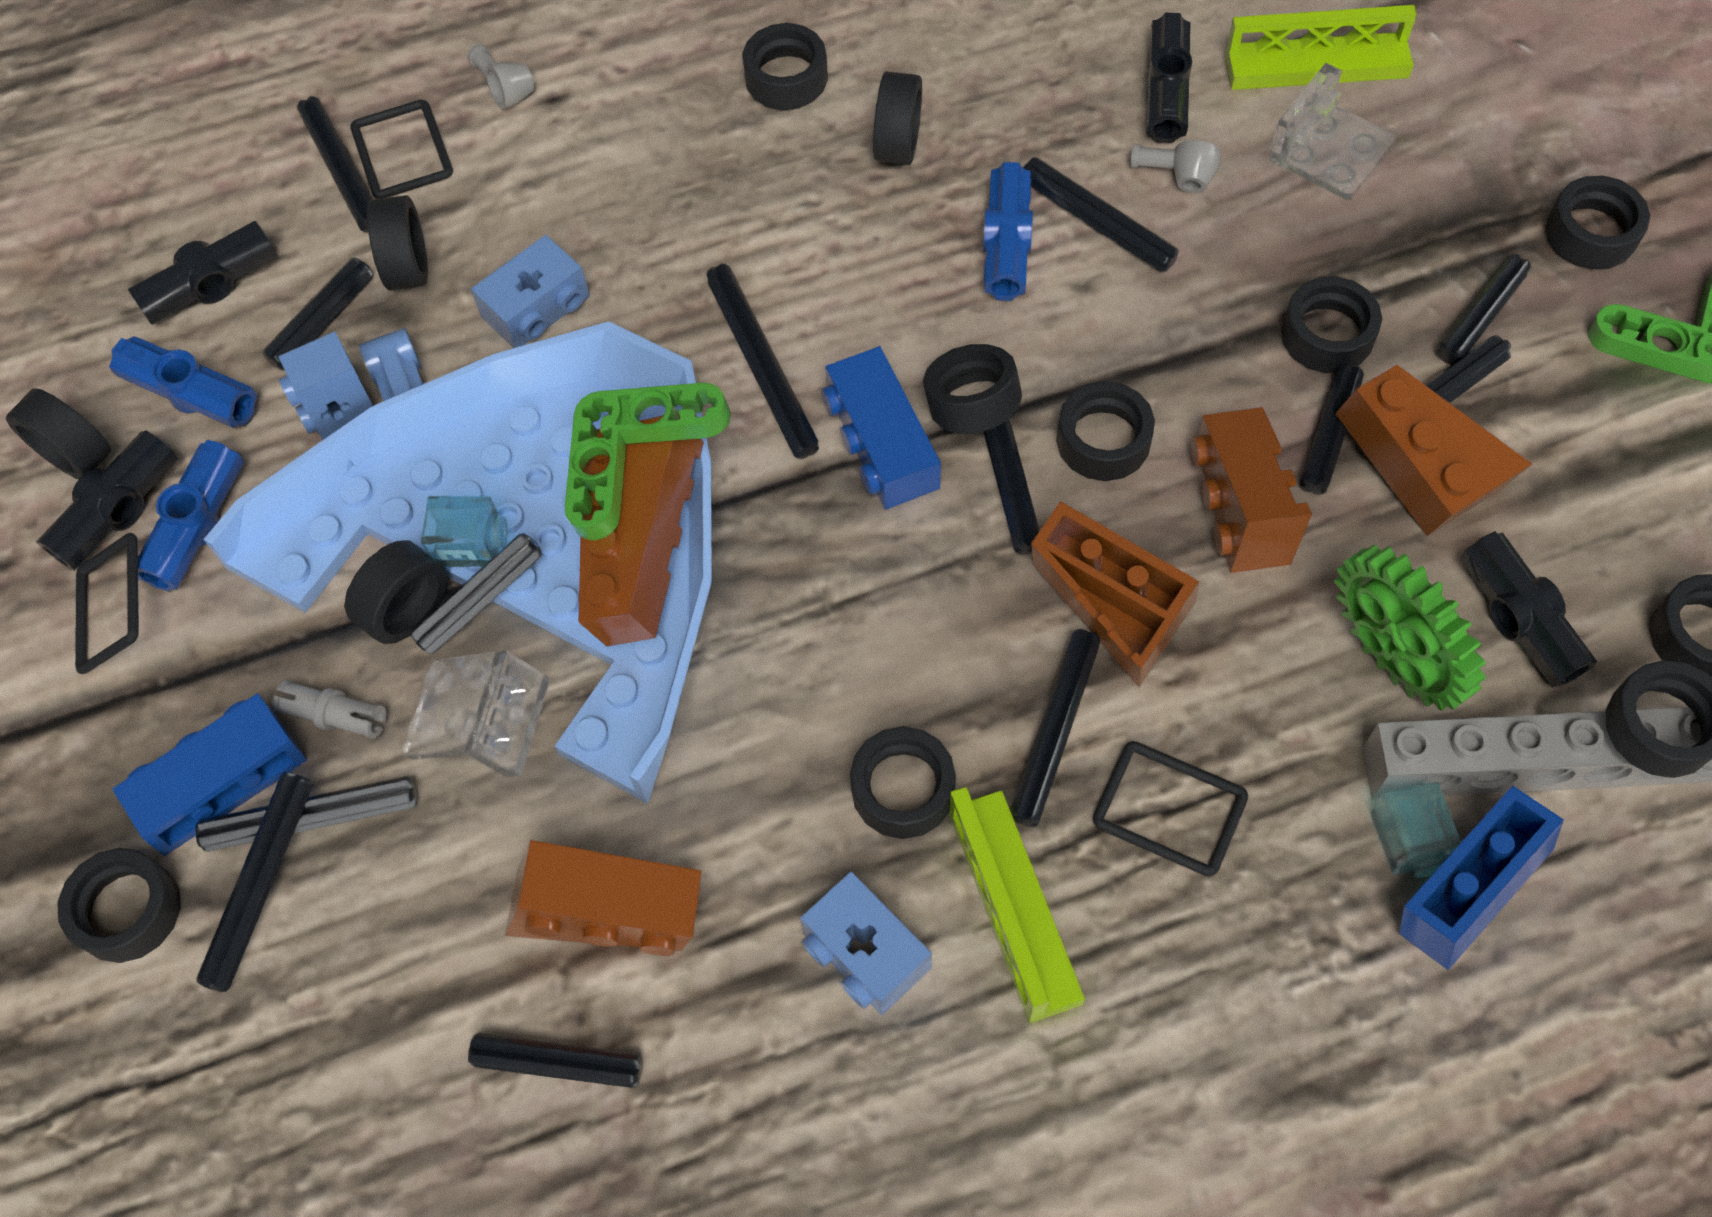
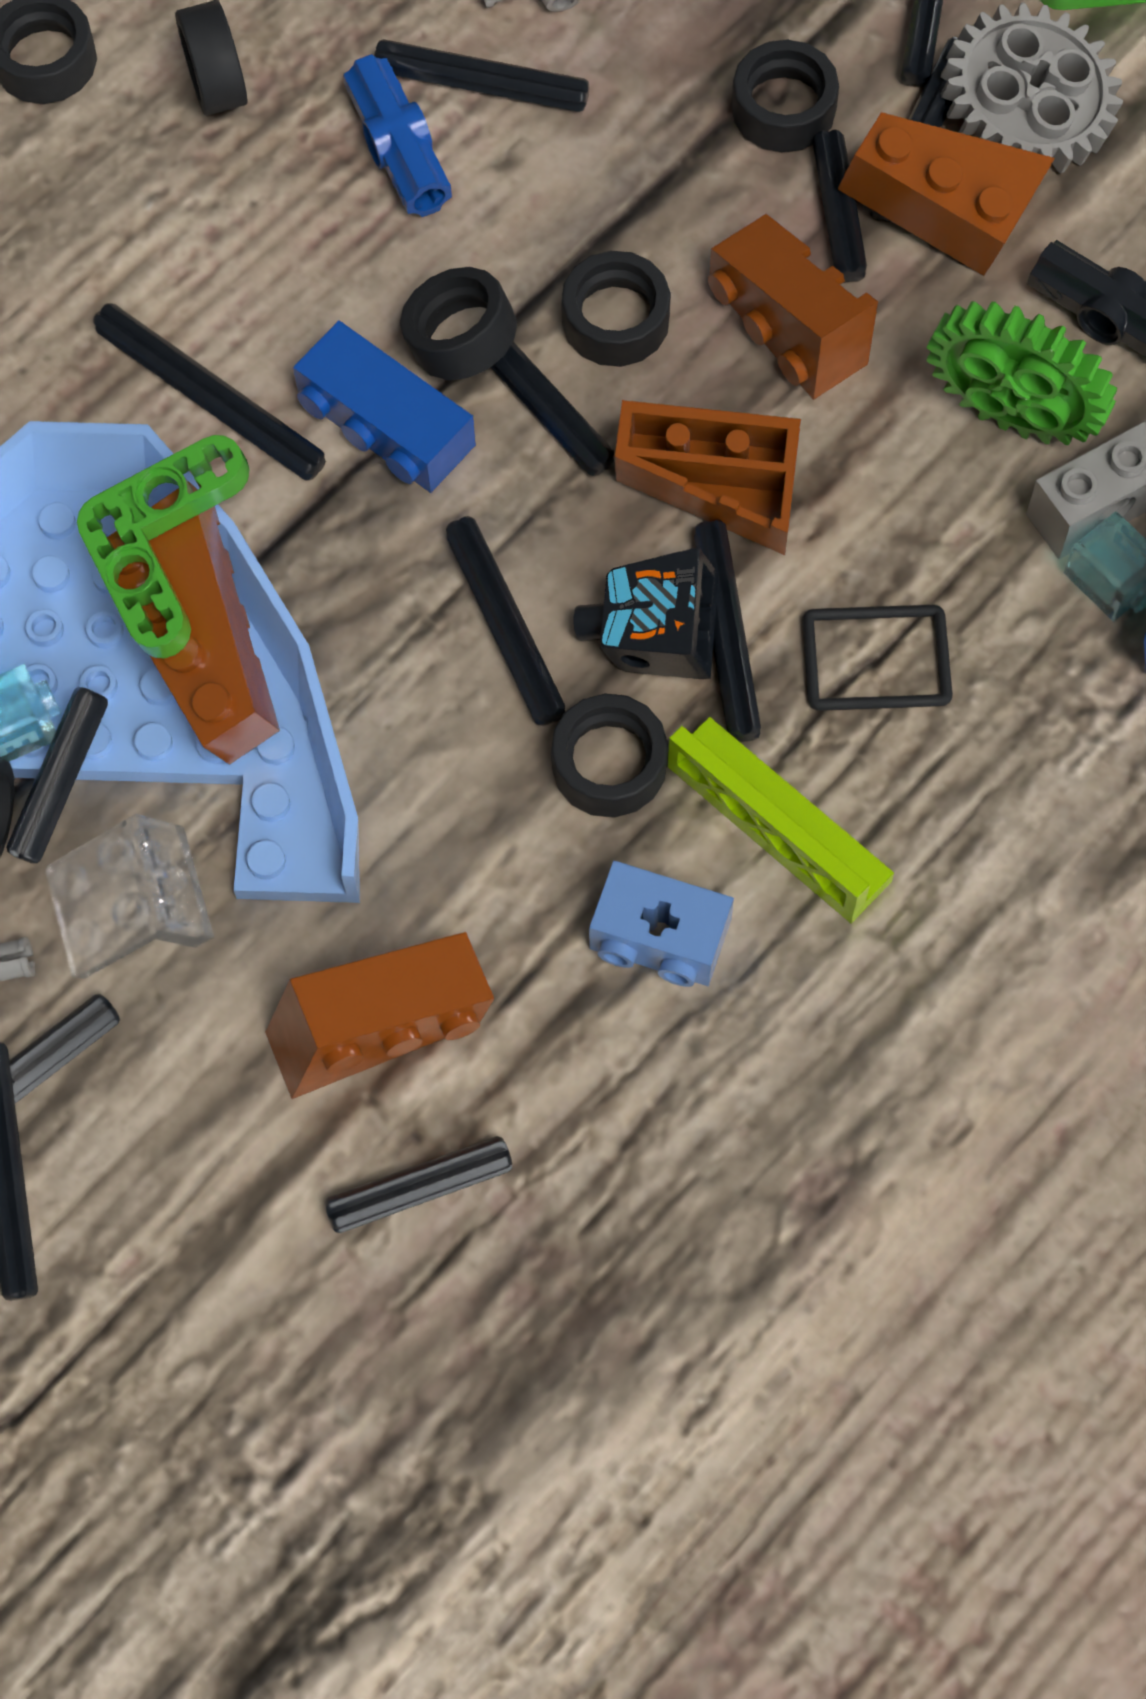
camera: 30 degrees left, 5 degrees up
none -> black axle [446,516,565,726]
none -> torso [573,548,719,679]
none -> light grey gear [941,2,1123,173]

